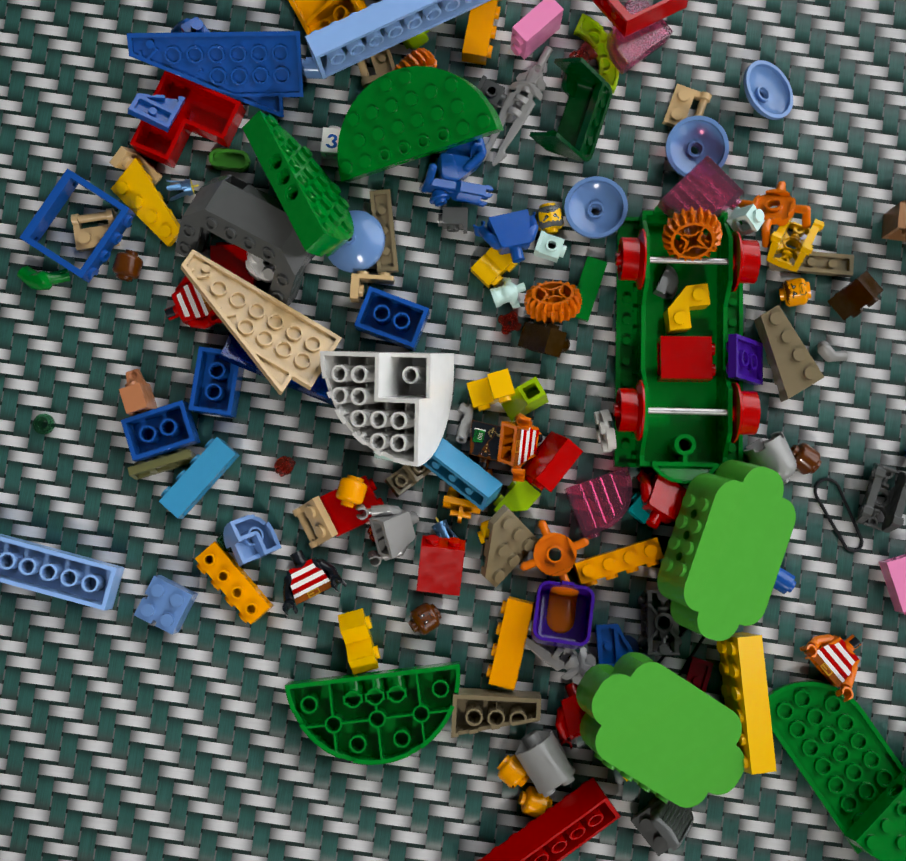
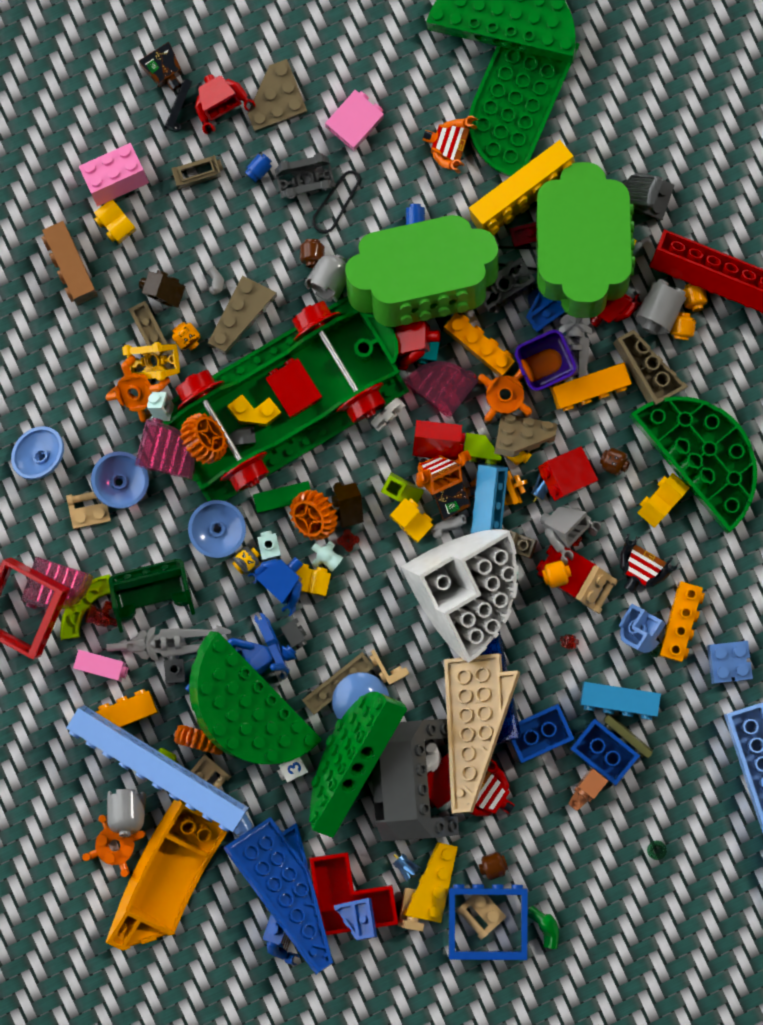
camera: 130 degrees left, 0 degrees up
bright green tile [209,148,251,173] -> none
blue brick [354,286,430,352] -> none
dark purple plate [726,334,763,386] -> none

